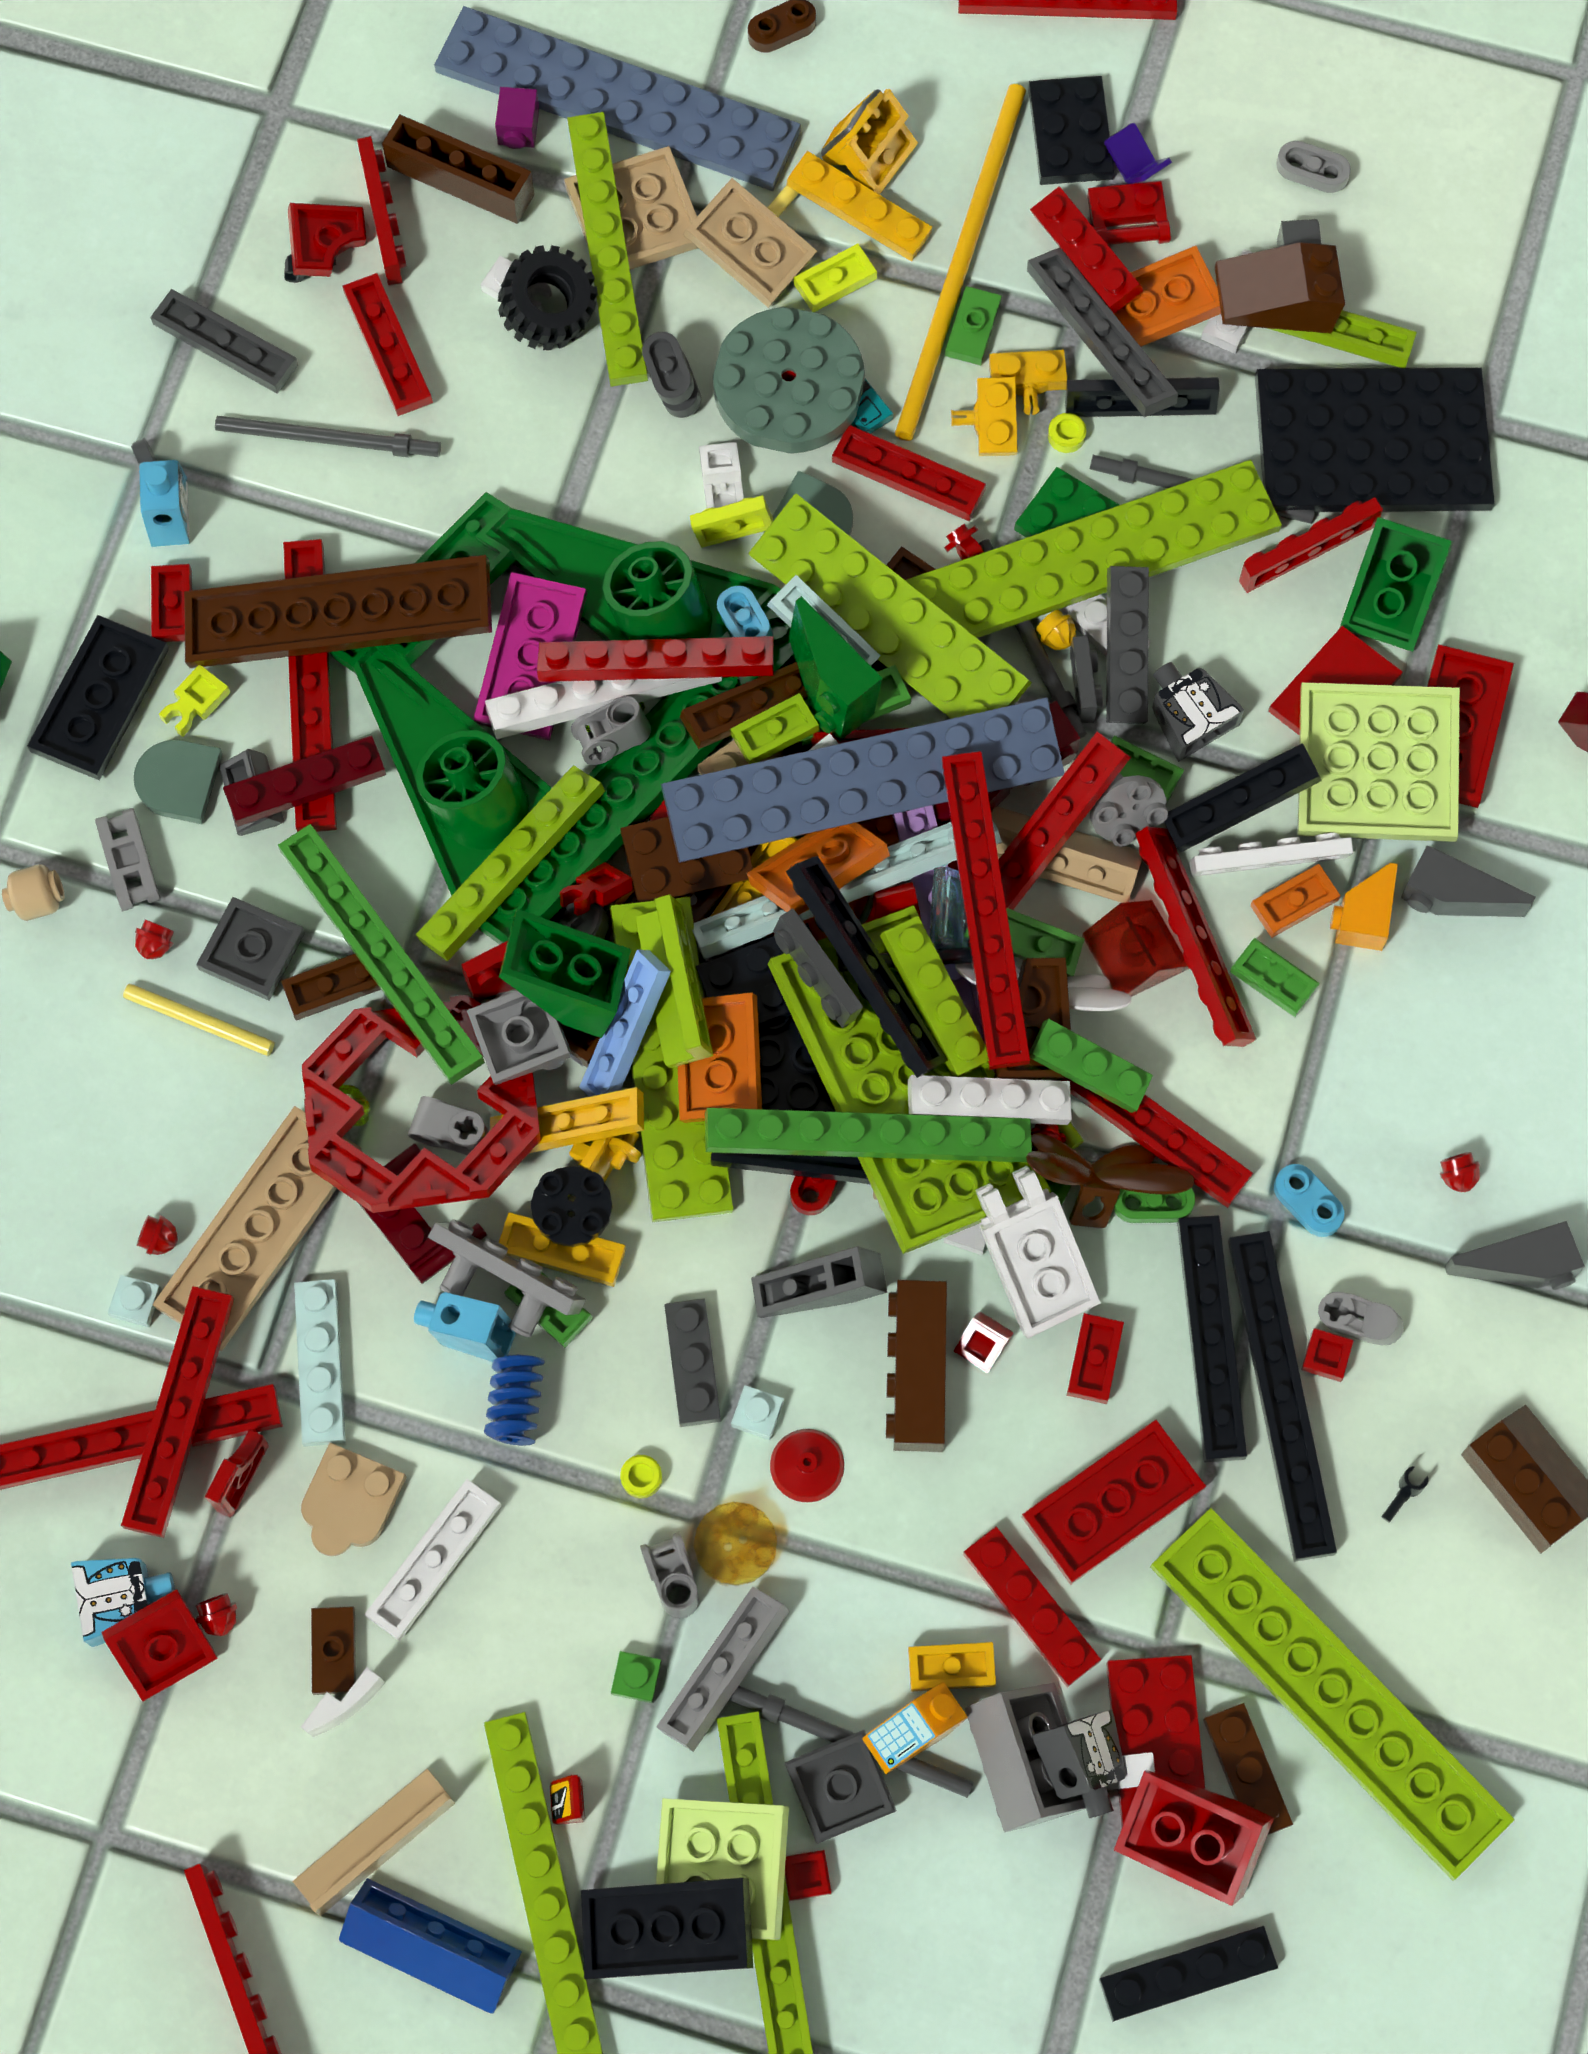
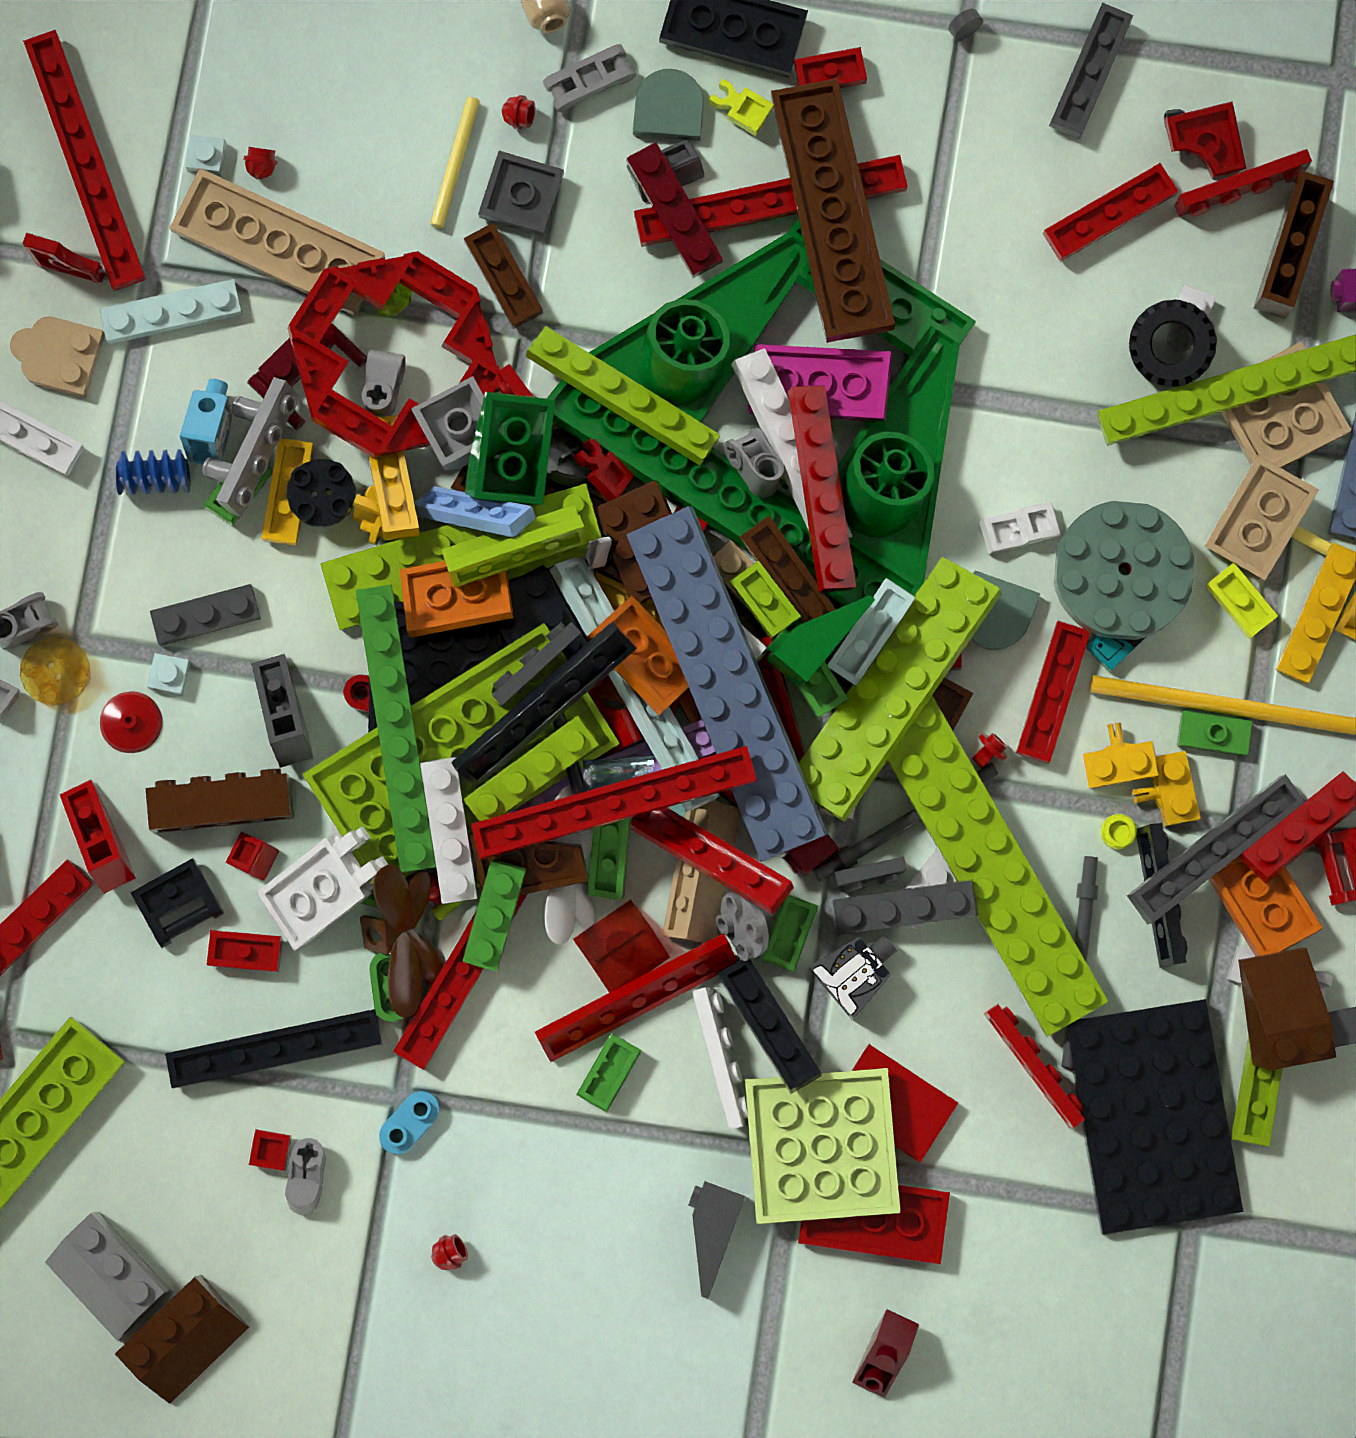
camera: 80 degrees right, 10 degrees up
red plate [121,1286,234,1538] -> none
medium azure torso [139,460,190,547] -> none
dark grey bar [215,415,441,458] -> none
bright green plate [278,824,485,1085] -> none
neon yellow tile [620,1455,662,1499] -> none
dark grey brick [642,332,701,418] -> none
neon yellow plate [690,495,773,548] -> none
medium azure plate [717,586,773,637] -> none
green plate [1014,467,1119,538] -> none
red plate [1021,1420,1206,1585] -> none
yellow plate [1036,610,1076,650] -> none
black plate [1228,1231,1337,1562] -> none
orange plate [1251,864,1341,938] -> none
light orange slope [1330,863,1398,951] -> none
green slope [1339,517,1453,652] -> none
black hand [1381,1466,1428,1523] -> none
dark grey slope [1445,1221,1585,1290] -> none
none -> light grey slope [45,1212,171,1341]
none -> red slope [59,779,136,894]
none -> black plate [130,858,225,948]
none -> white piece [585,533,615,570]

